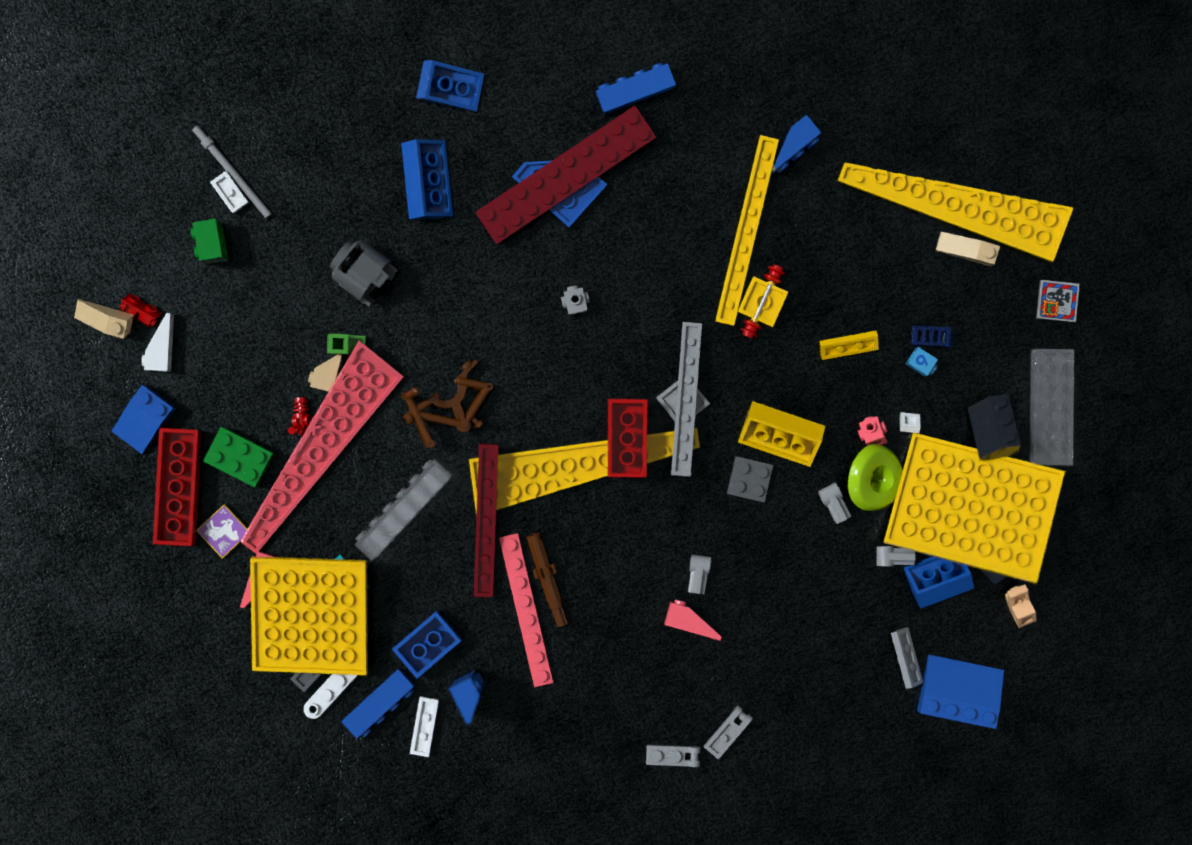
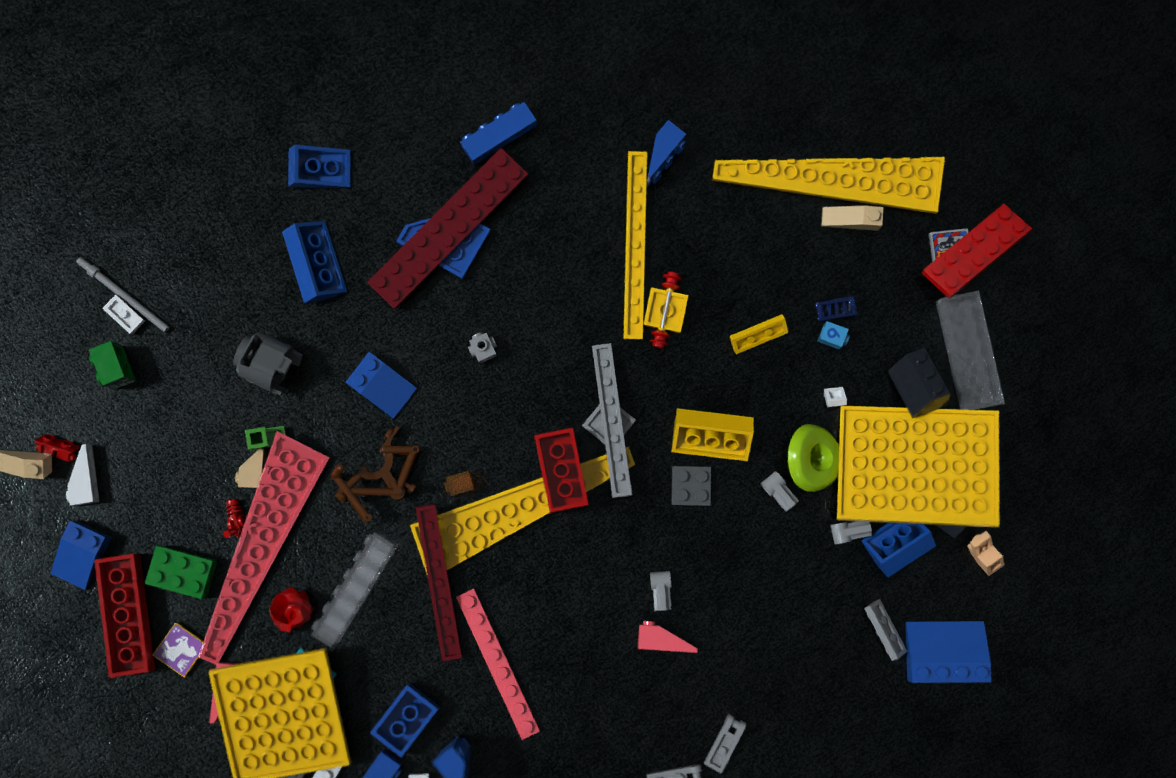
camera: 10 degrees left, 5 degrees down
reddish brown piece [527,532,568,627] -> none
coral brick [858,416,887,446] -> none
none -> red hair [270,587,313,633]
none -> blue slope [345,352,417,419]
none -> clear orange brick [444,471,475,496]
none -> red plate [922,204,1032,299]

